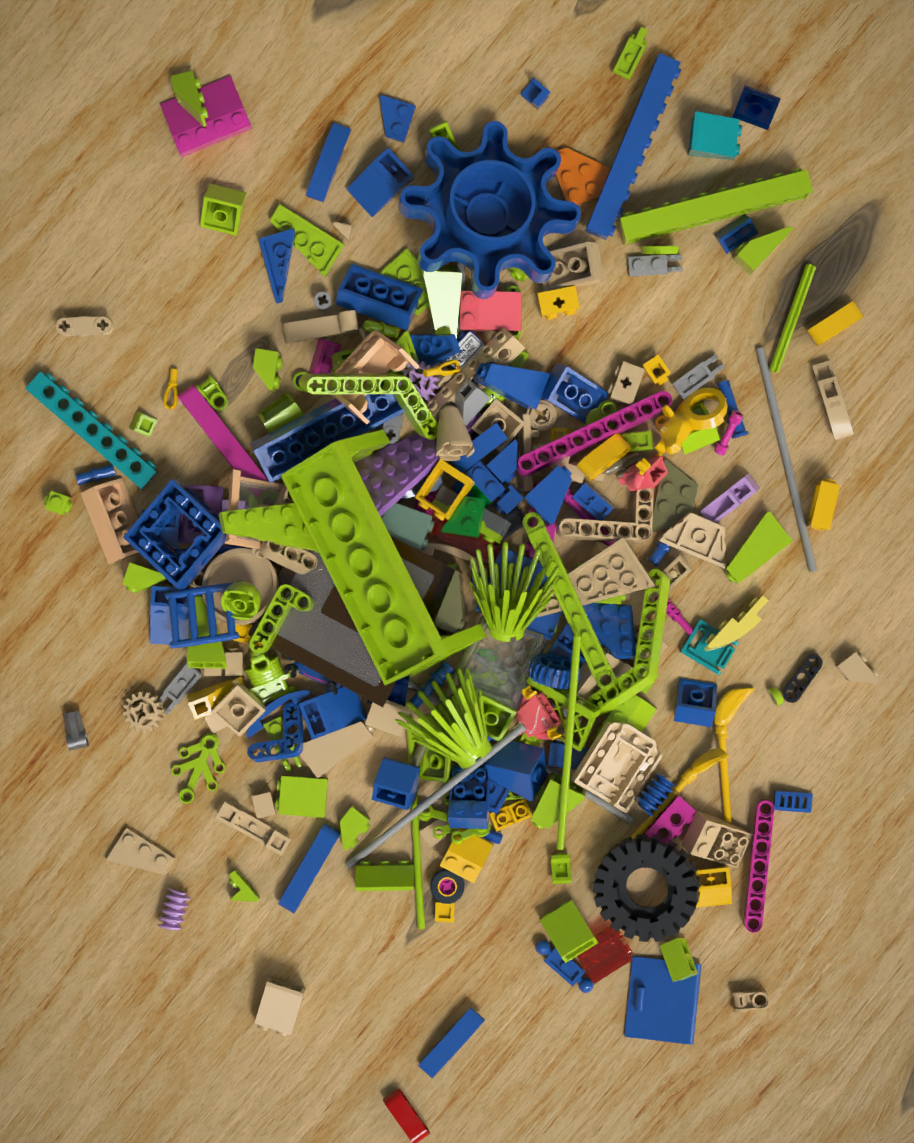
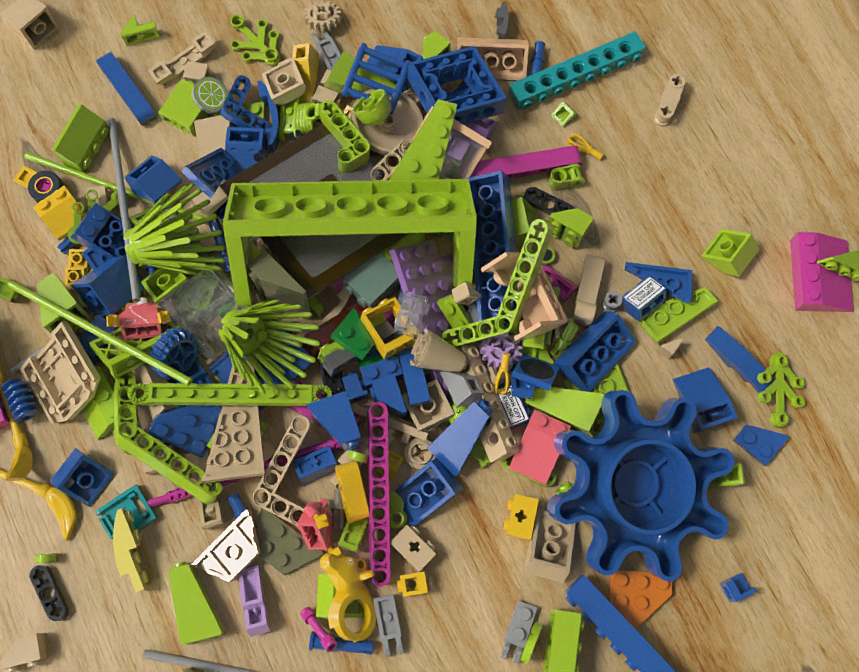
camera: 110 degrees right, 15 degrees down
lime brick [43,491,73,516] -> none
lime slope [340,805,371,851] -> none
none -> blue wing [181,147,235,199]
none -> tile [192,77,228,114]
none -> lime tile [347,450,369,464]
none -> clear brick [393,291,430,338]
none -> lime hinge [437,294,473,345]
none -> tan slope [452,282,481,305]
none -> dark grey slope [495,2,509,39]
none -> tile [512,353,560,390]
none -> black beam [524,187,574,215]
none -> brick [622,276,667,322]
none -> lime plant [757,352,805,428]

